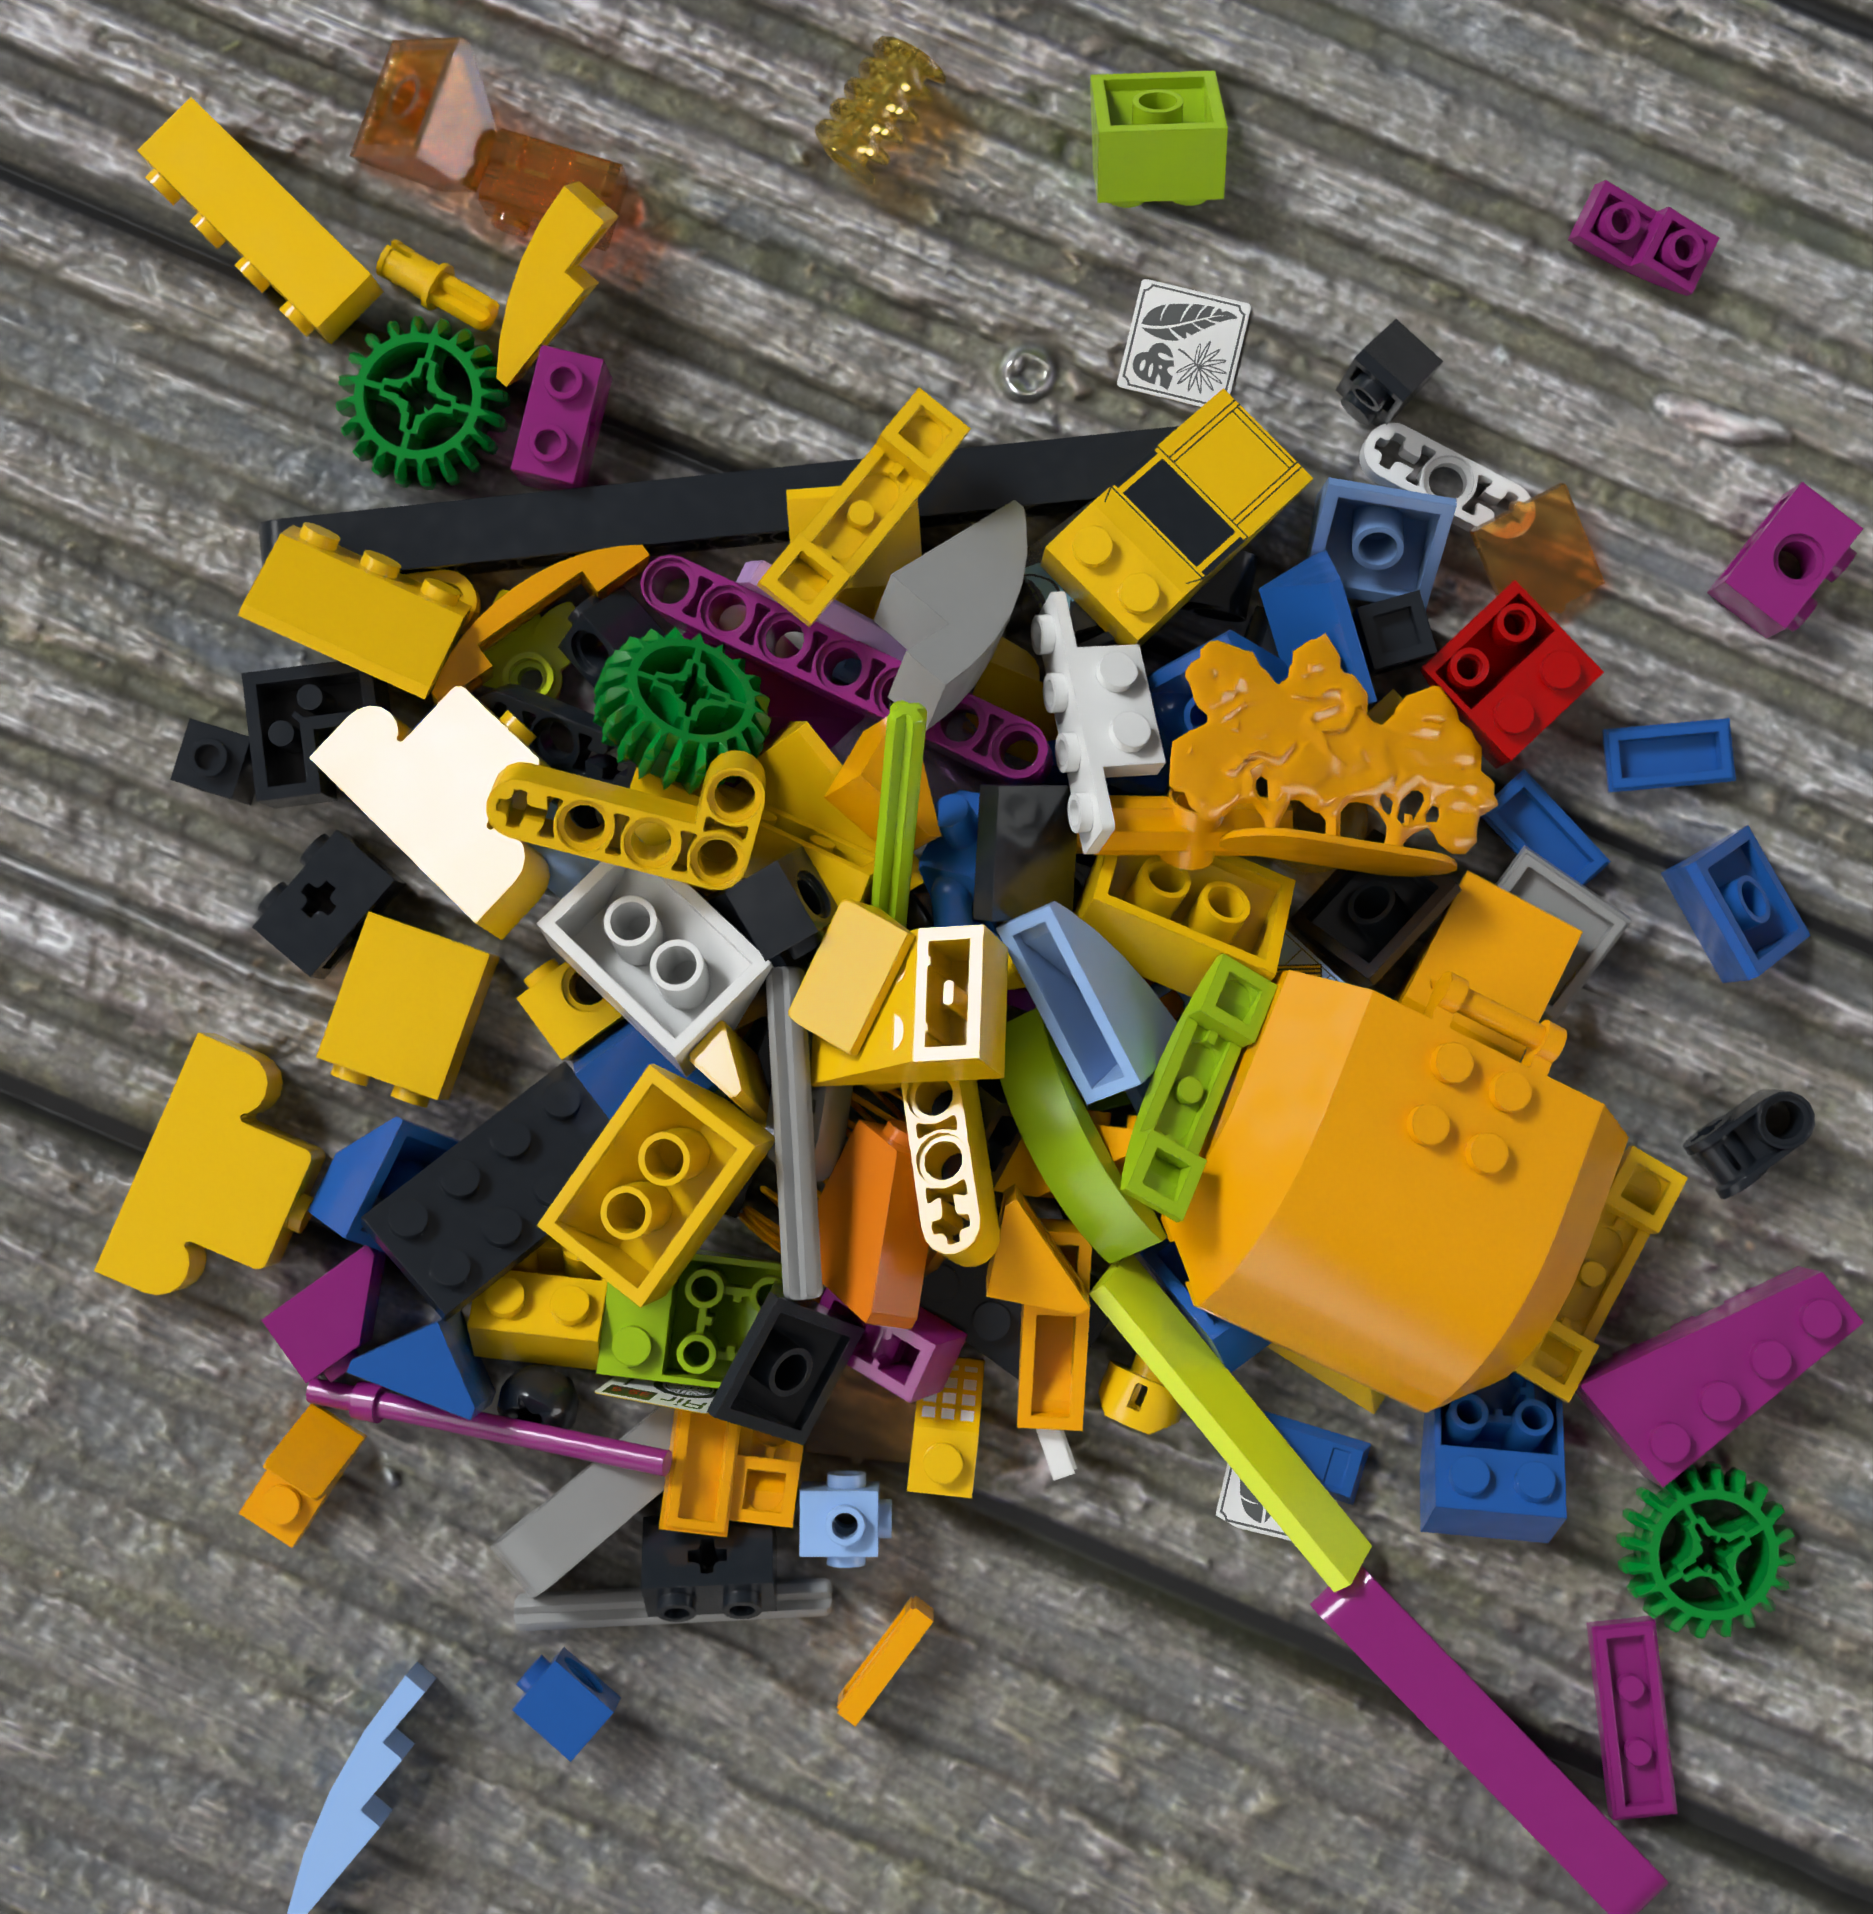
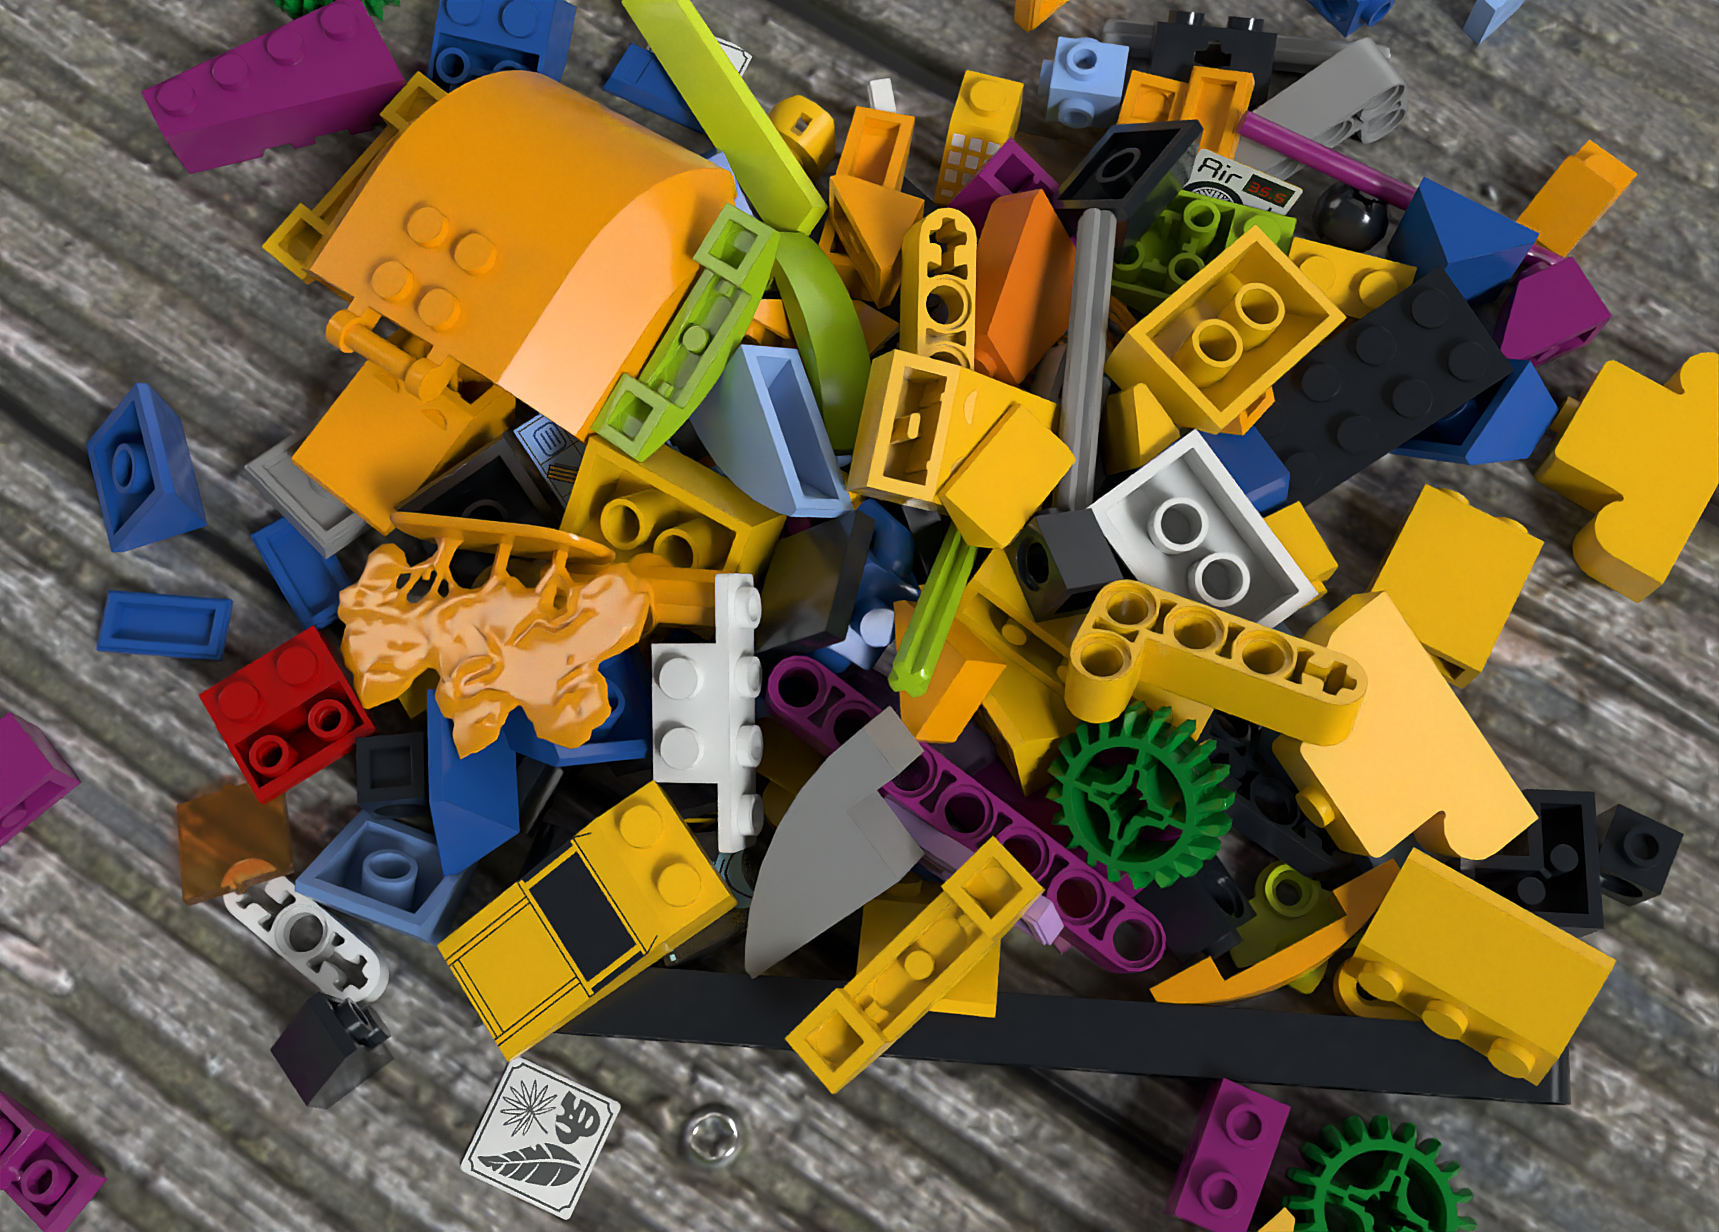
camera: 165 degrees left, 15 degrees down
black brick [252,829,407,979] -> none
black piece [1682,1089,1815,1199] -> none

